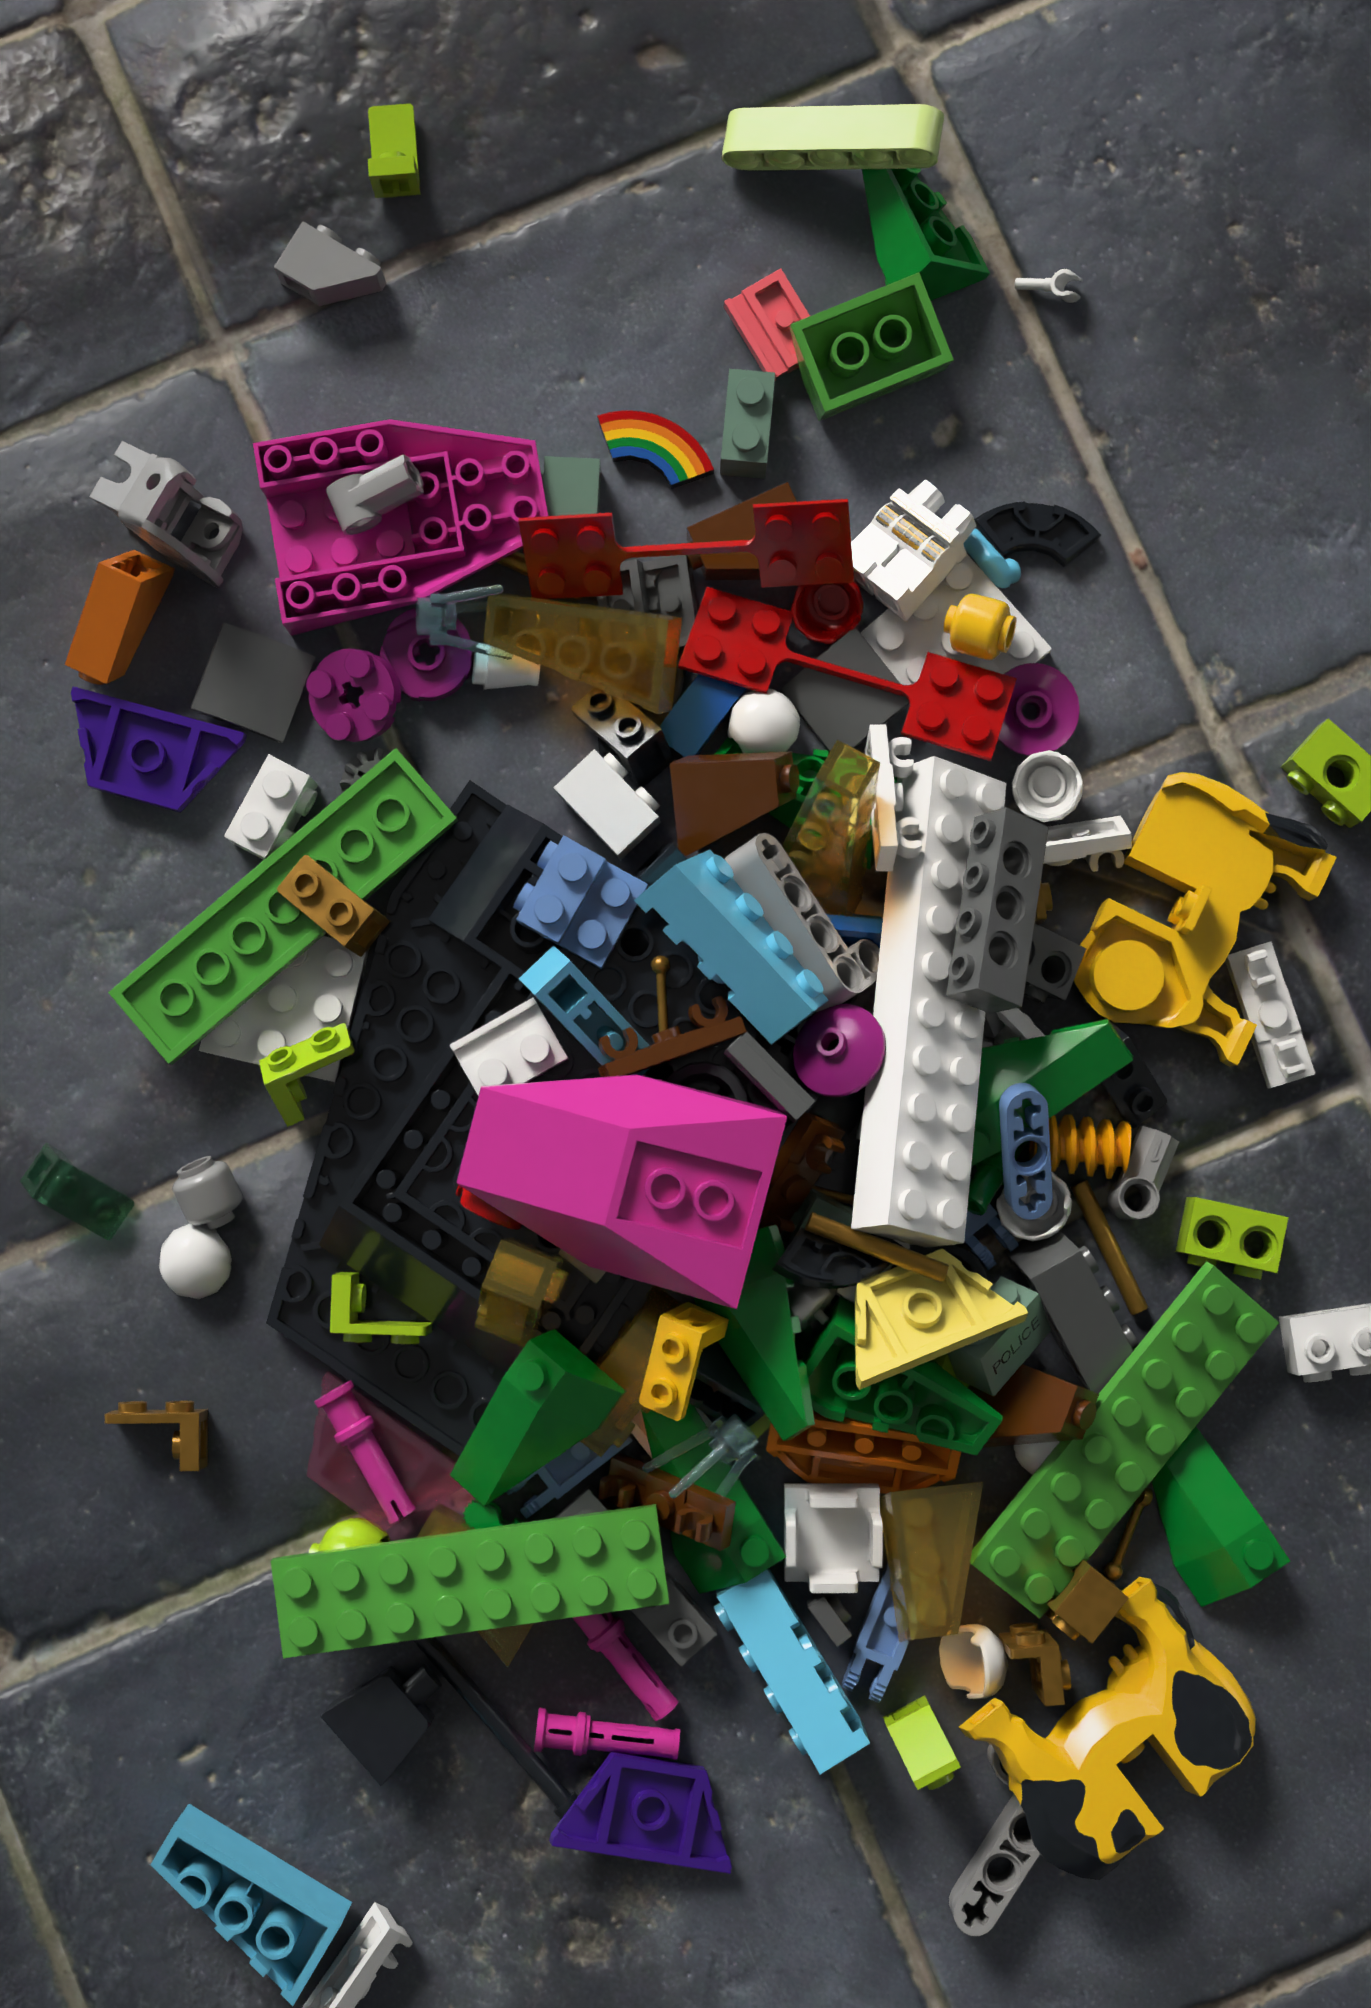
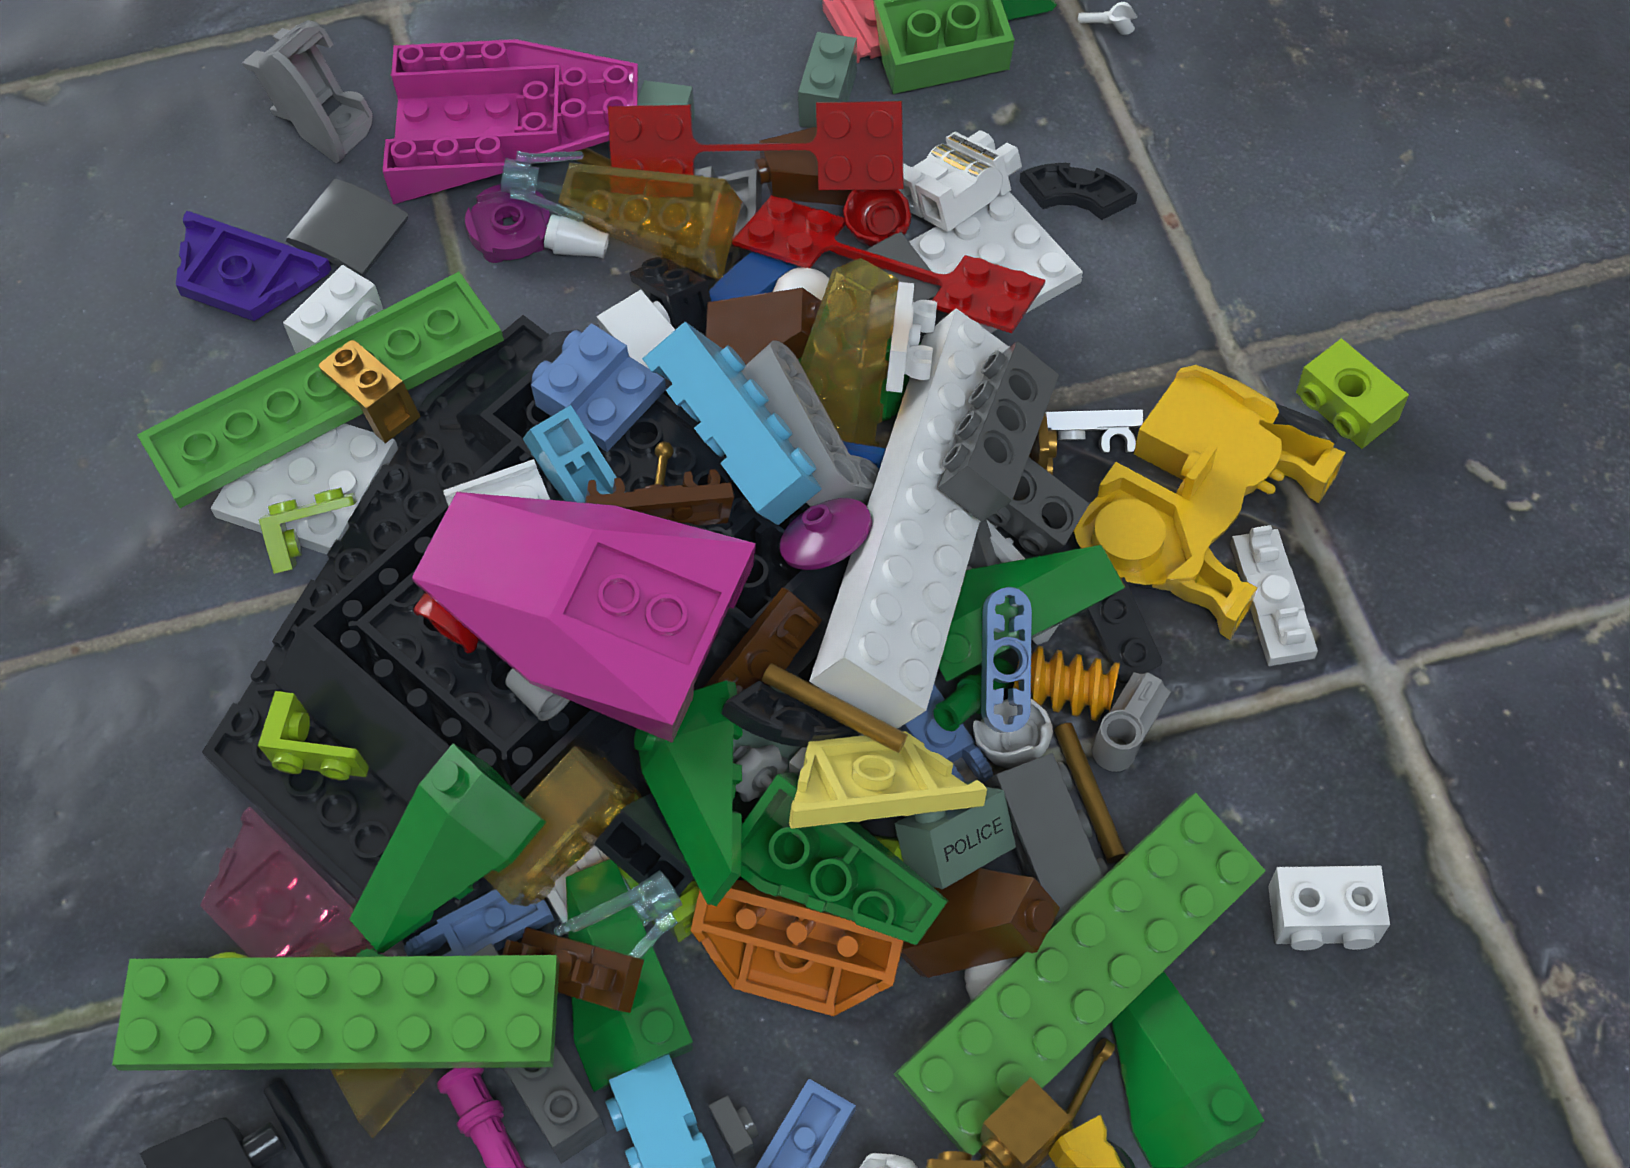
camera: 10 degrees right, 25 degrees down
clear green bracket [20,1142,134,1240] -> none
orange slope [65,550,175,685] -> none
pearl gold bracket [104,1401,208,1471] -> none
white hair [159,1224,232,1299] -> none
light grey head [172,1156,243,1229] -> none
magenta plate [306,648,401,742] -> none
dark pink pin [314,1380,416,1524] -> none
light grey piece [326,454,424,535] -> none
clear yellow wedge [475,1237,569,1347] -> none
tile [597,410,714,489] -> none
yellow bracket [639,1302,729,1421] -> none
dark grey slope [724,1032,815,1123] -> none
white panel [784,1483,883,1593] -> none
clear yellow wedge [880,1482,983,1643] -> none
yellow head [944,594,1017,660] -> none
medium azure arm [963,528,1021,588] -> none
magenta dish [998,663,1080,756] -> none
white hair [1012,750,1083,822] -> none
lime brick [1175,1197,1289,1280] -> none

